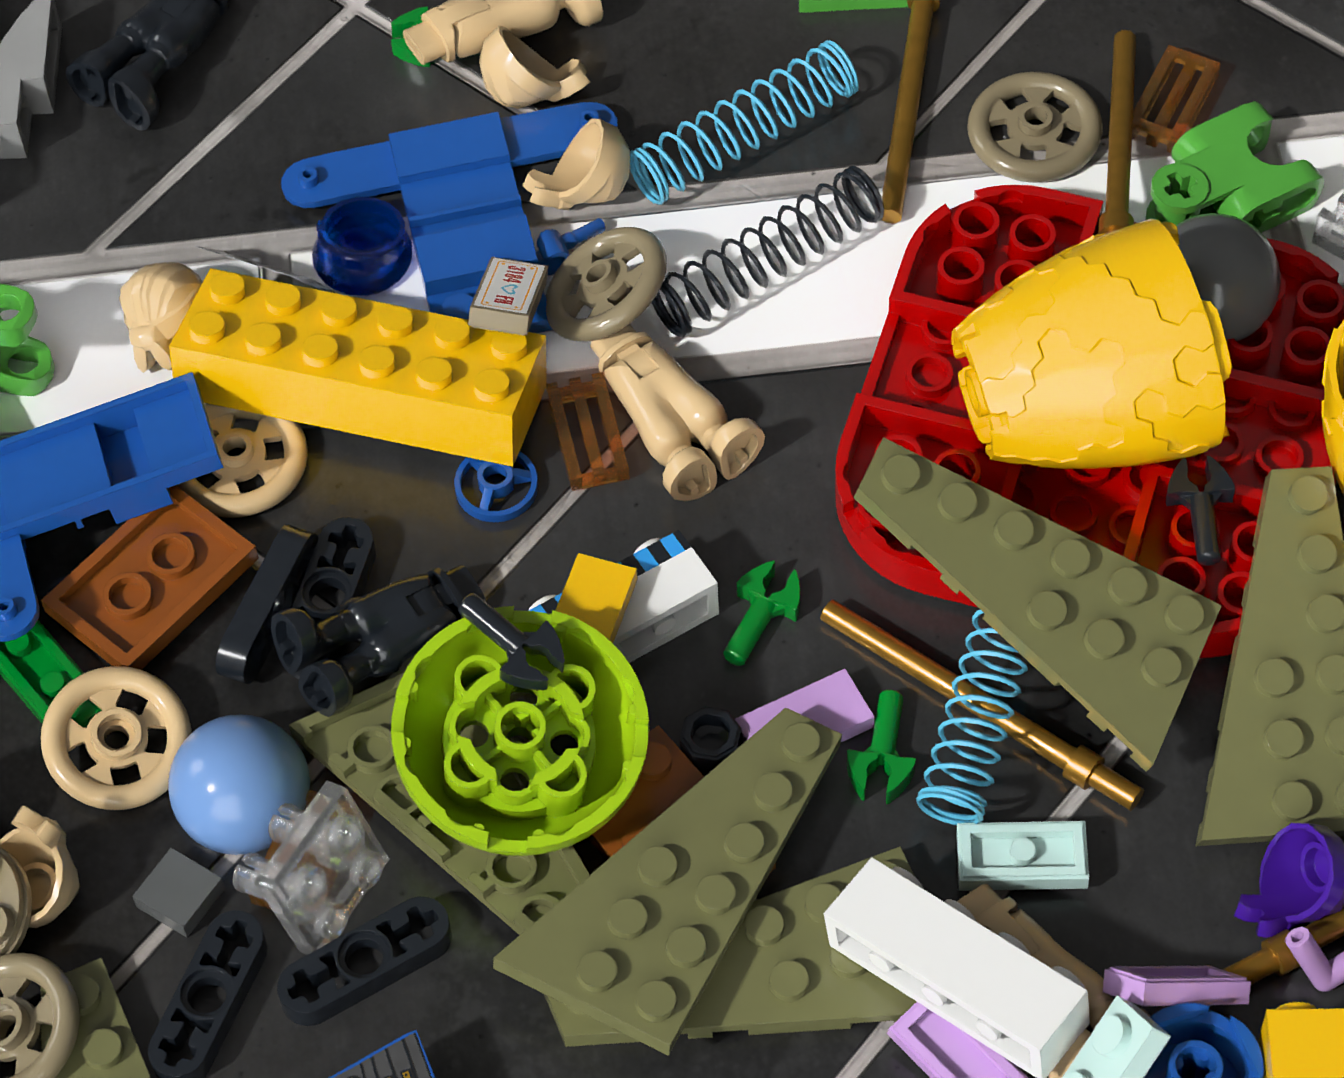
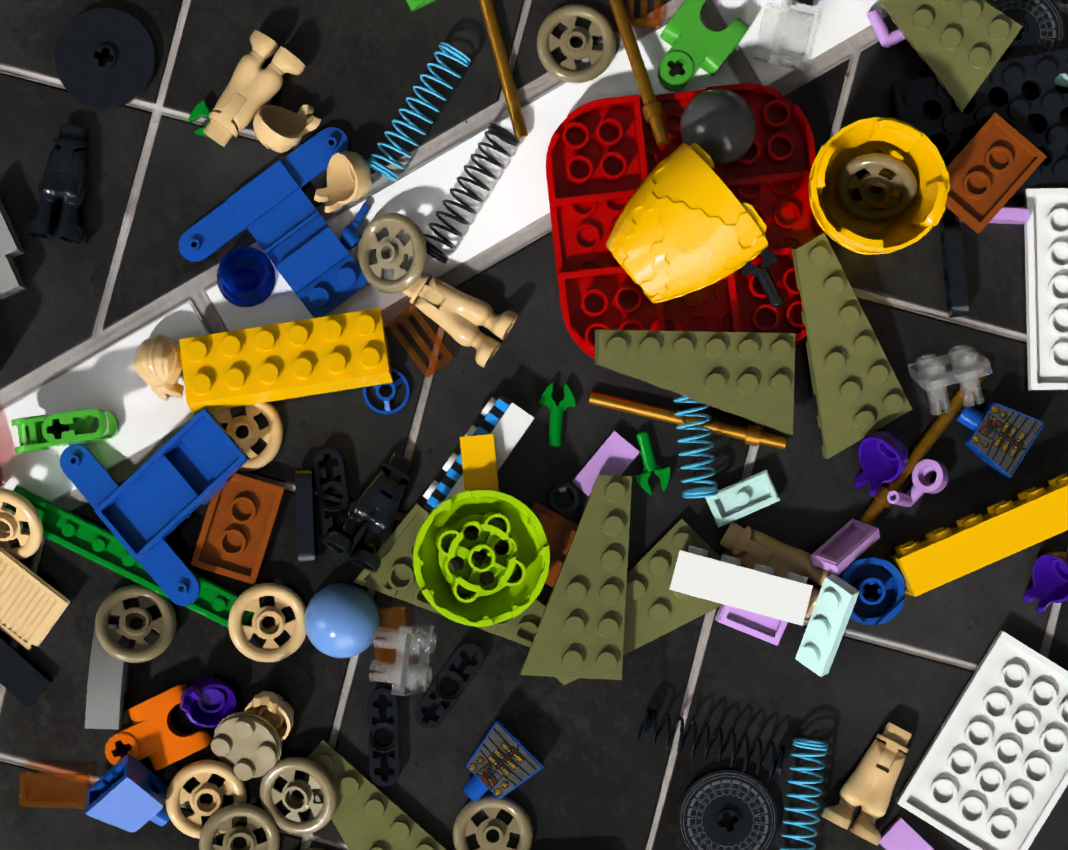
camera: 30 degrees left, 30 degrees up
dark grey tile [132,848,225,938] -> none
black sticker [196,246,339,294] -> none
black bar [458,593,565,690] -> none
tile [468,257,548,336] -> none

